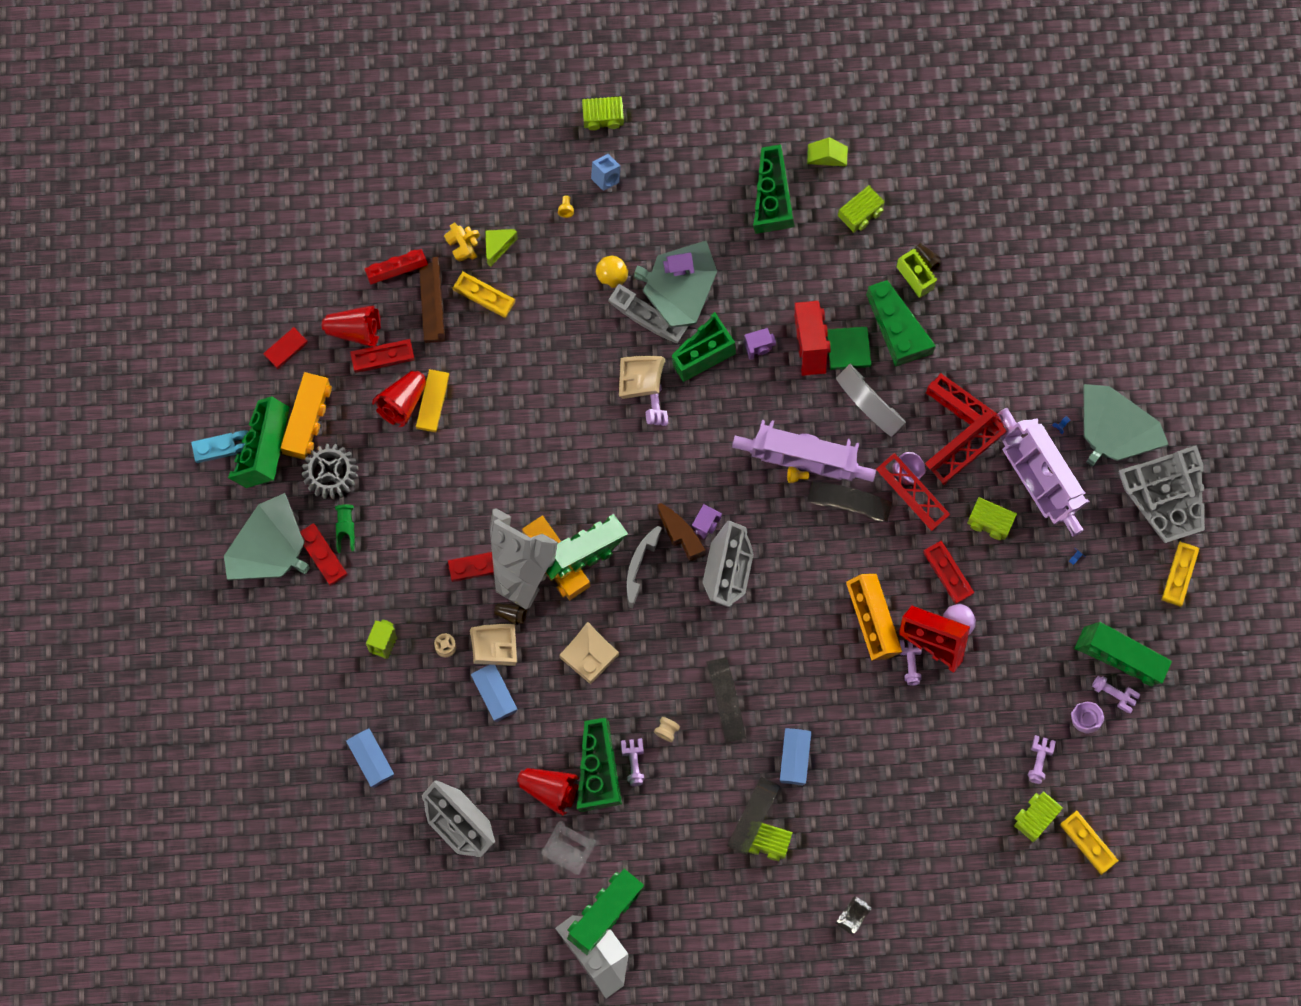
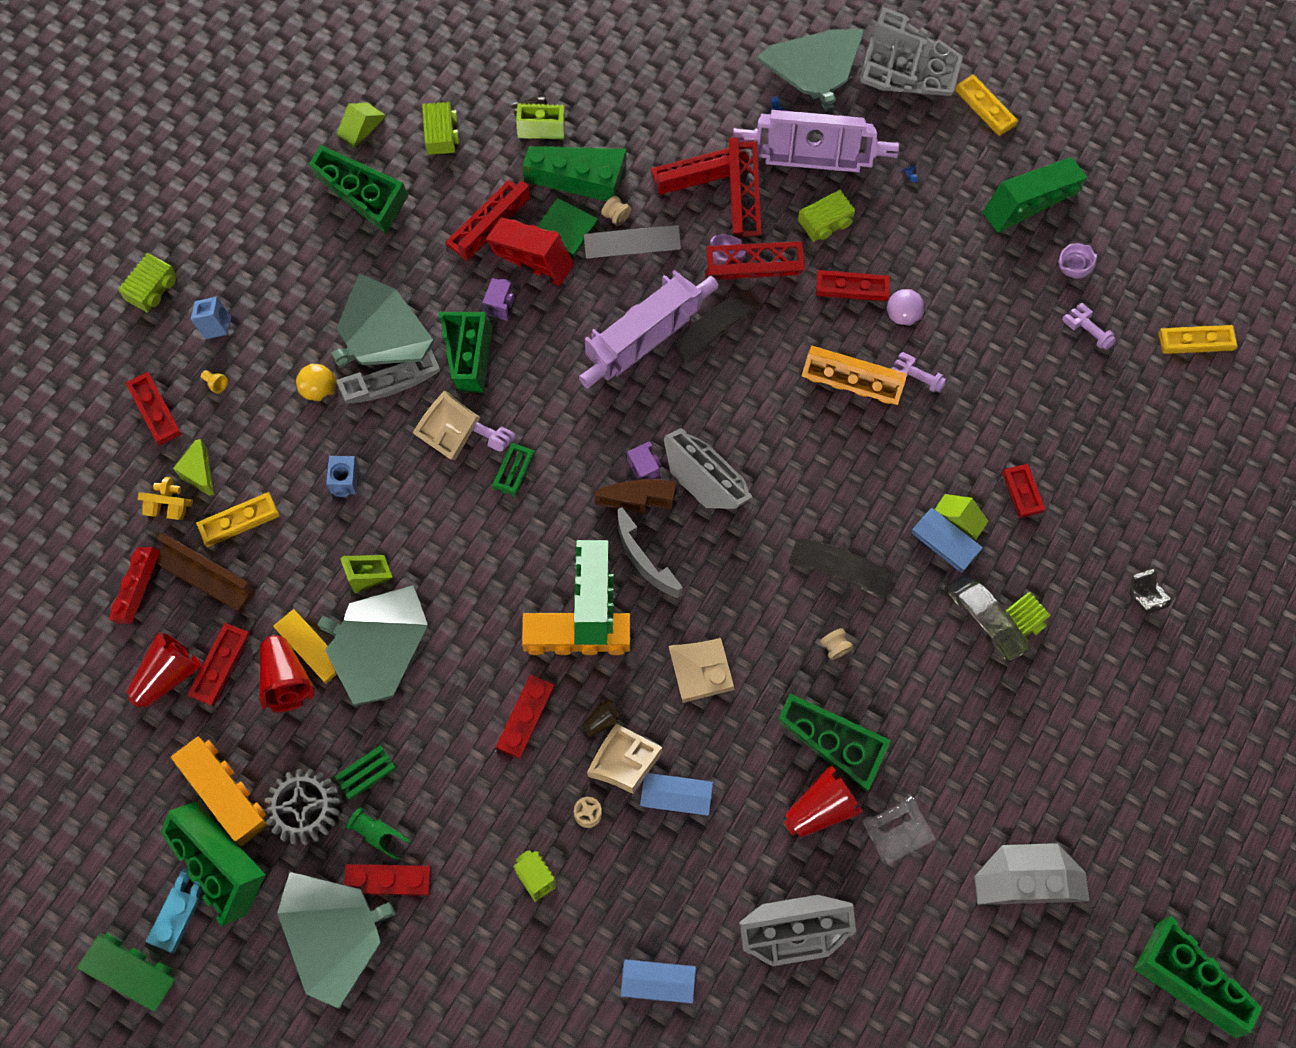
camera: 55 degrees left, 5 degrees down
red tile [263,327,308,370] -> none
light grey wedge [490,509,558,609] -> none
green wedge [567,869,644,955] -> none
lavender hinge [621,738,644,786] -> none
medium lavender brick [663,252,694,276] -> none
yellow piece [787,467,809,483] -> none
red wedge [899,606,970,673] -> none
lime brick [1014,791,1063,843] -> none
lavender hinge [1092,676,1140,713] -> none
none -> green wedge [77,933,175,1012]
none -> red plate [125,372,182,446]
none -> sand green panel [318,585,428,706]
none -> medium blue brick [326,456,359,497]
none -> green tile [334,745,396,800]
none -> lime slope [340,555,393,593]
none -> red fence [445,180,530,261]
none -> green tile [492,442,535,497]
none -> tan wheel [602,196,631,226]
none -> lime slope [934,494,988,541]
none -> red plate [1002,464,1045,518]

